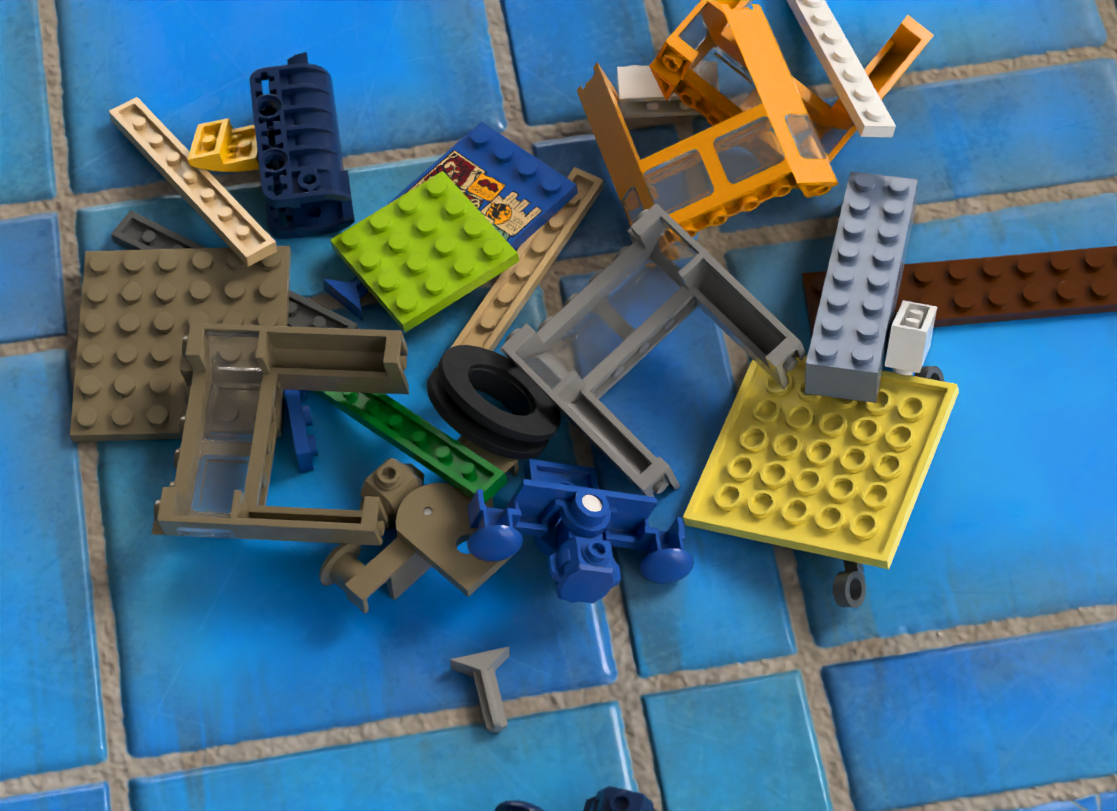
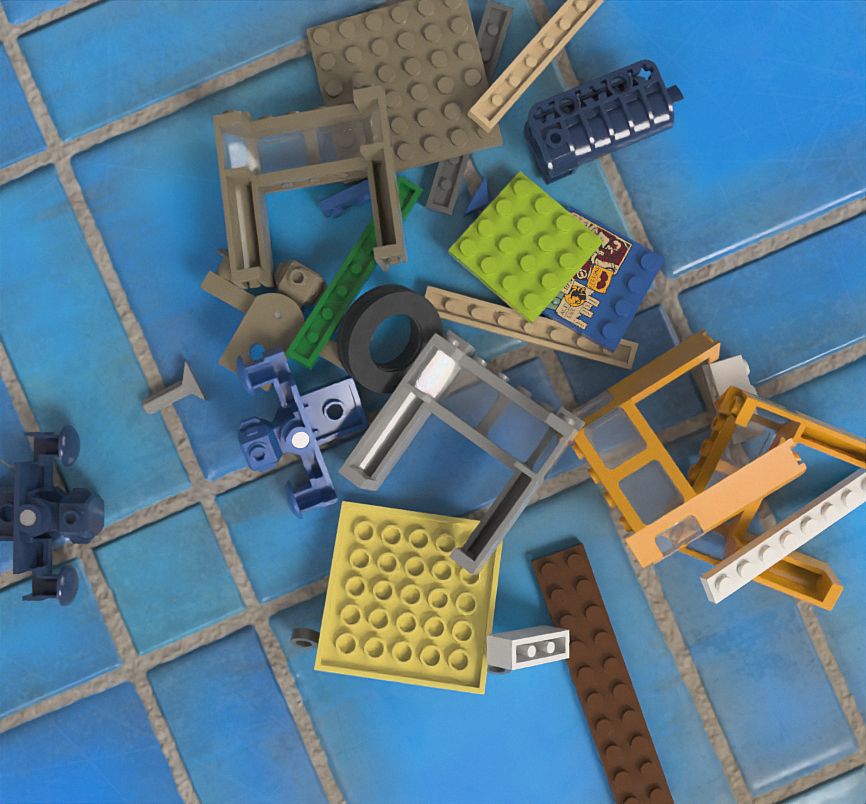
camera: 70 degrees right, 30 degrees up
yellow slope [187,118,269,172] -> none
sand blue brick [805,171,918,403] -> none

